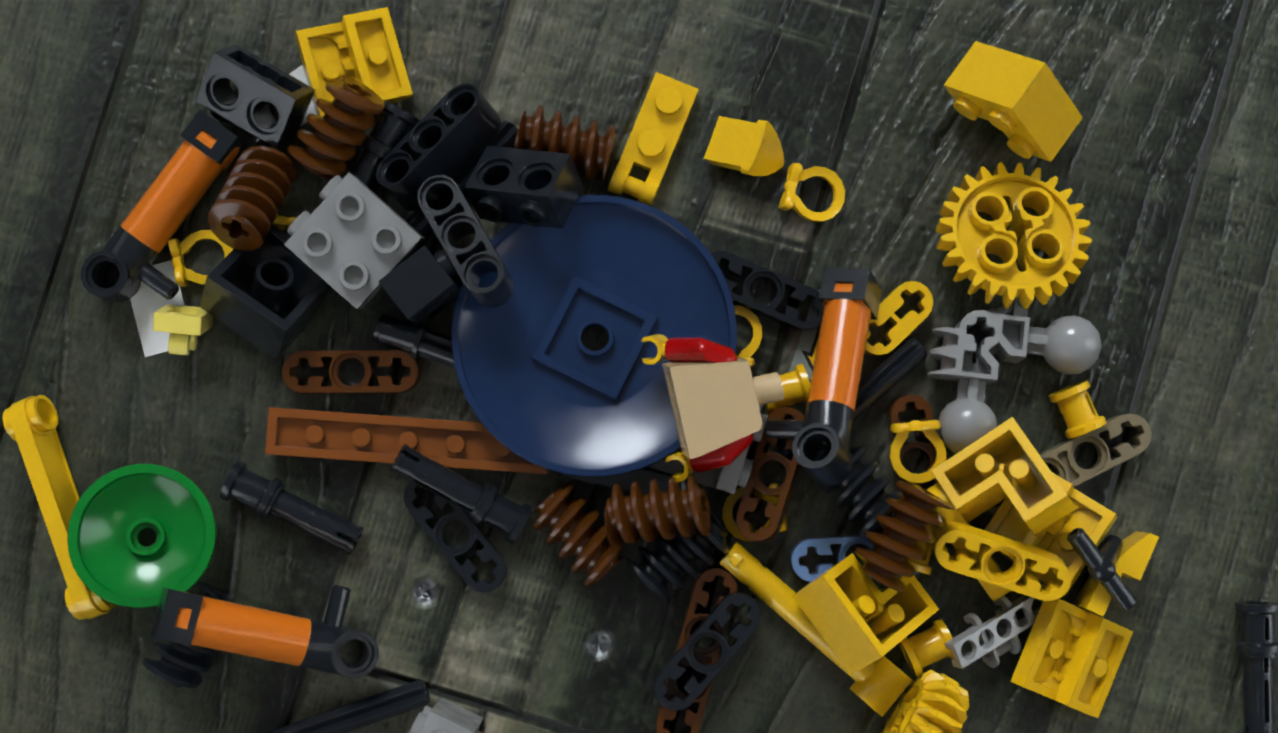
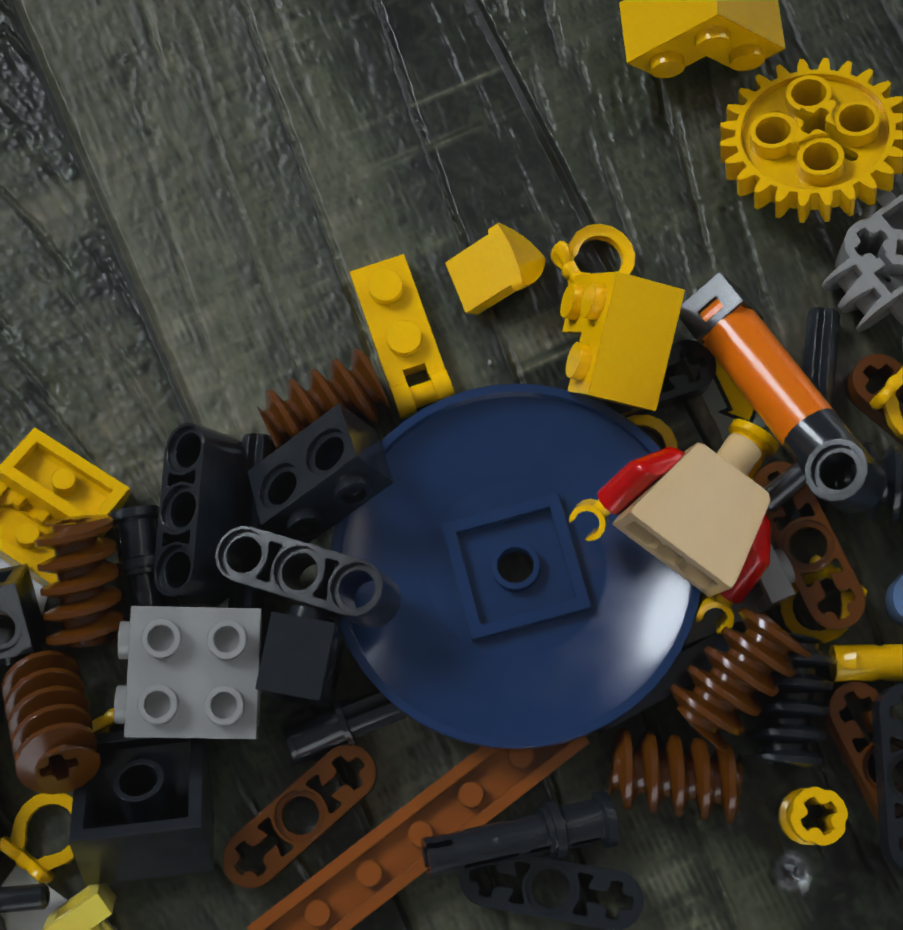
camera: 35 degrees left, 10 degrees down
yellow beam [865,281,934,357] -> none
none -> yellow brick [560,271,685,411]
none -> yellow bush [778,786,848,846]

